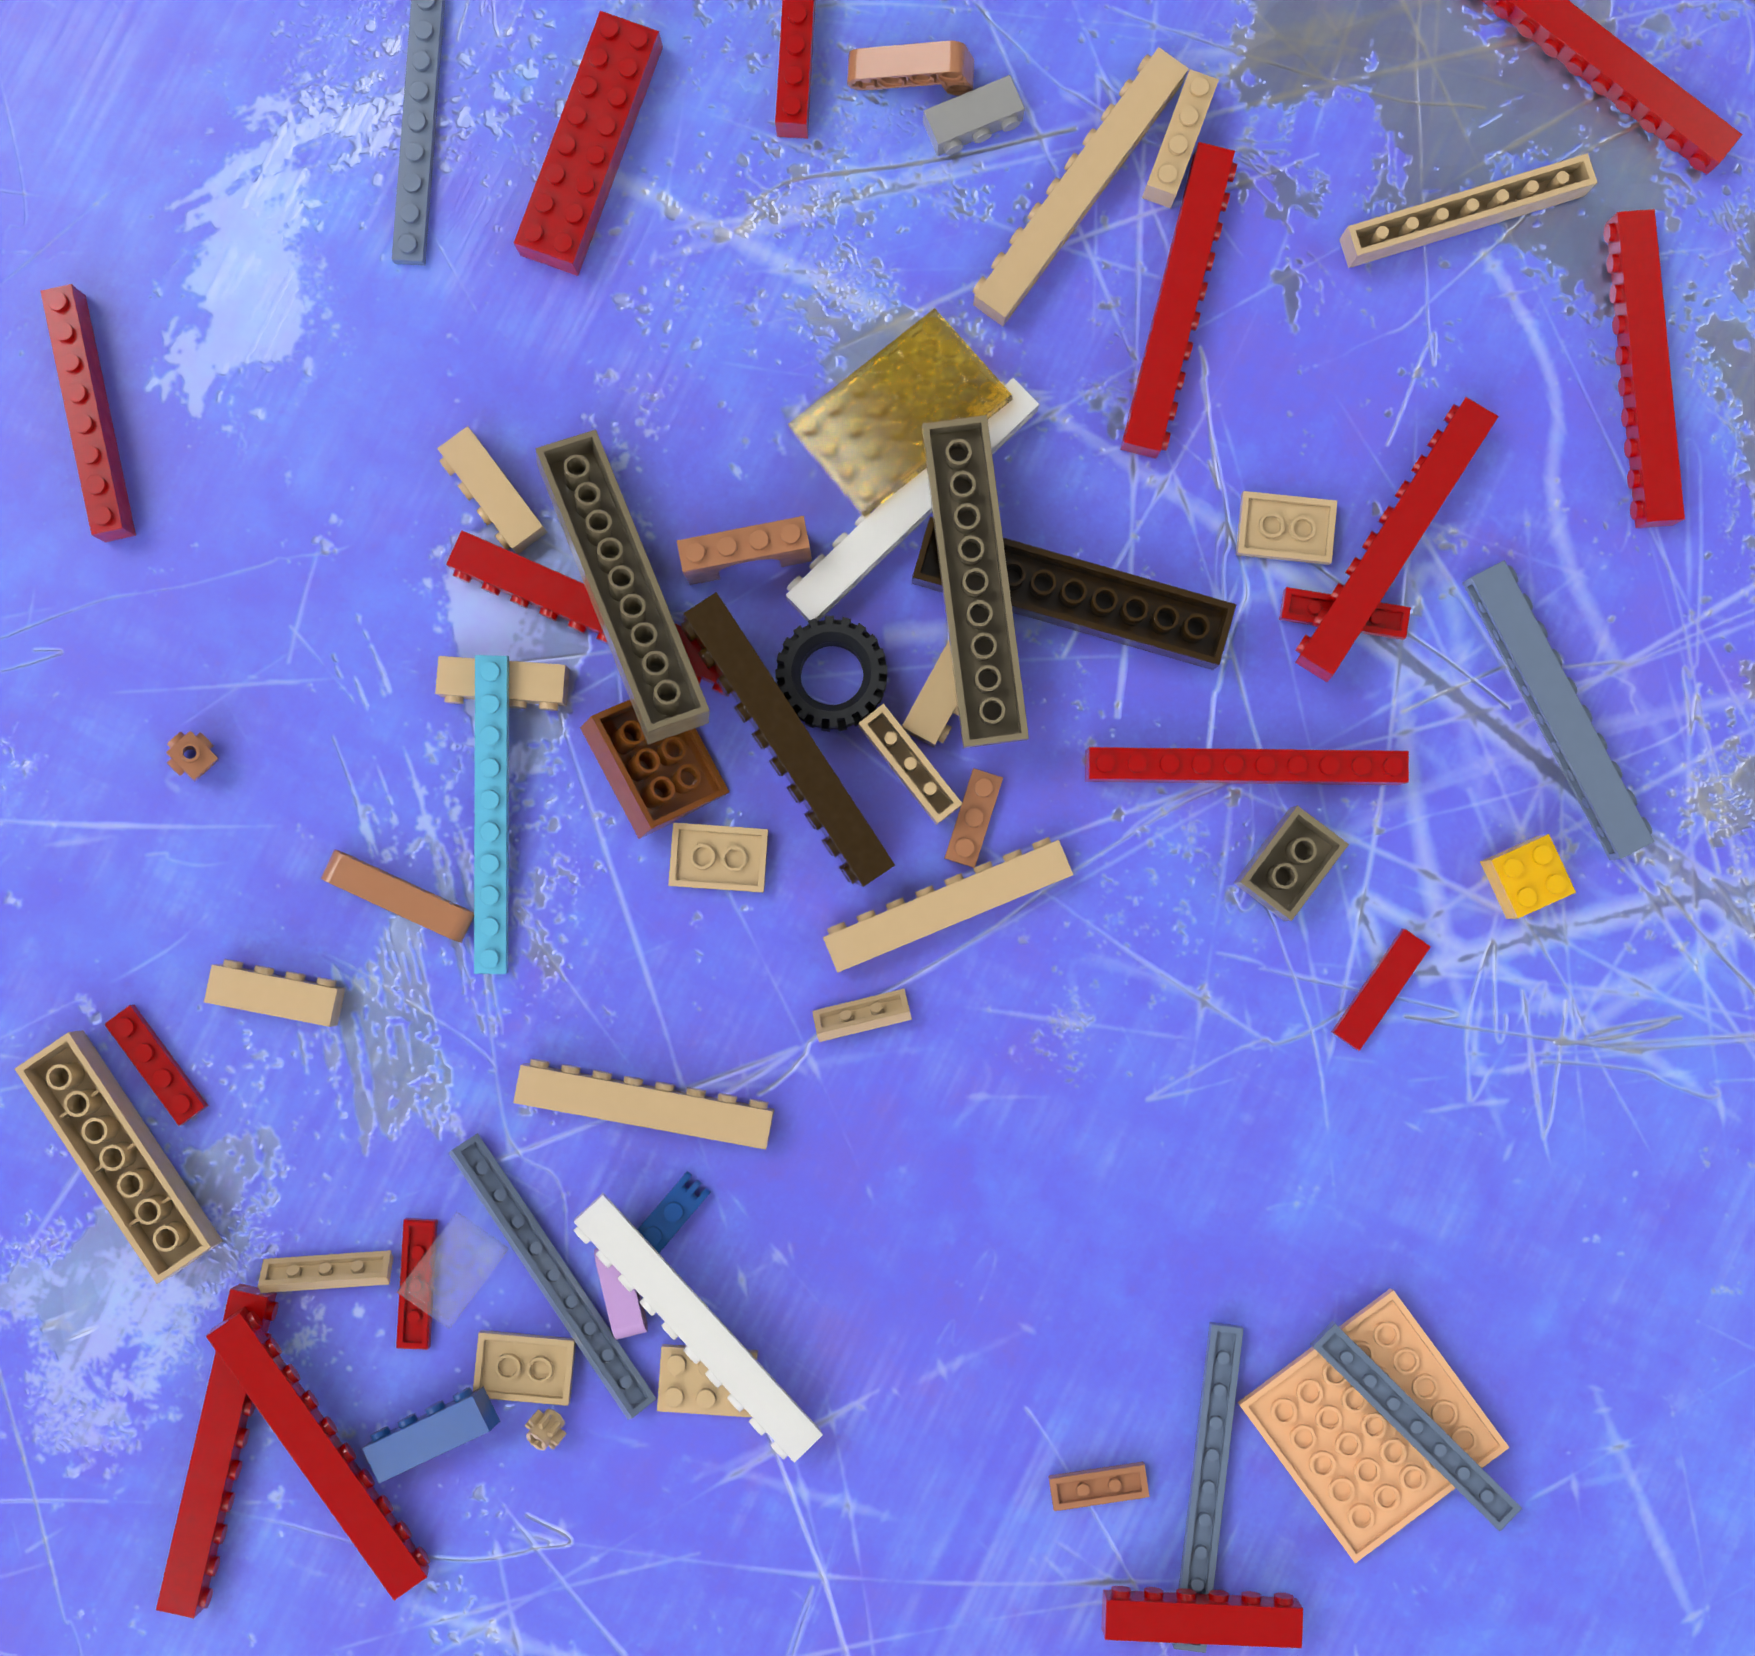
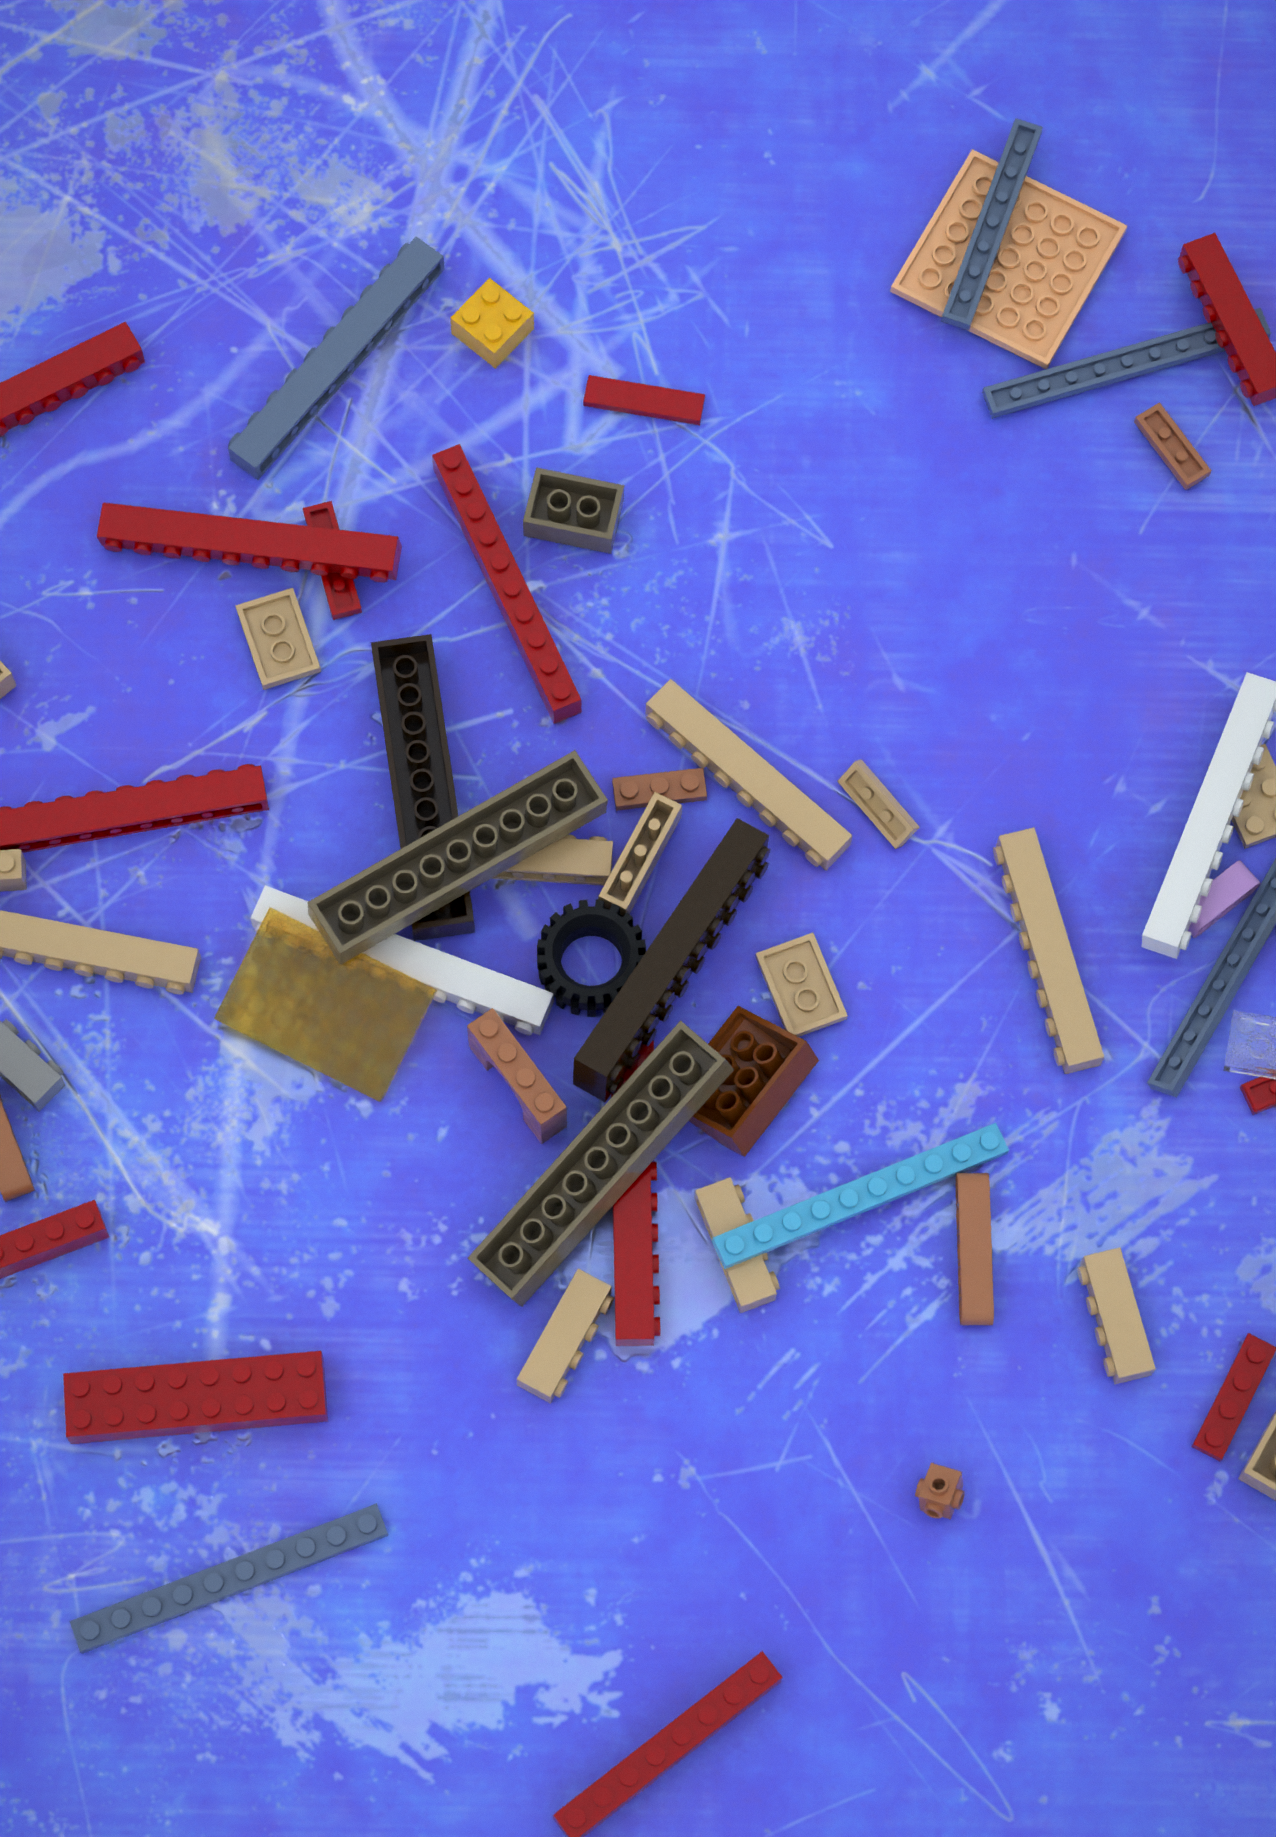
camera: 115 degrees left, 15 degrees down
blue hinge [637,1171,711,1253] -> none

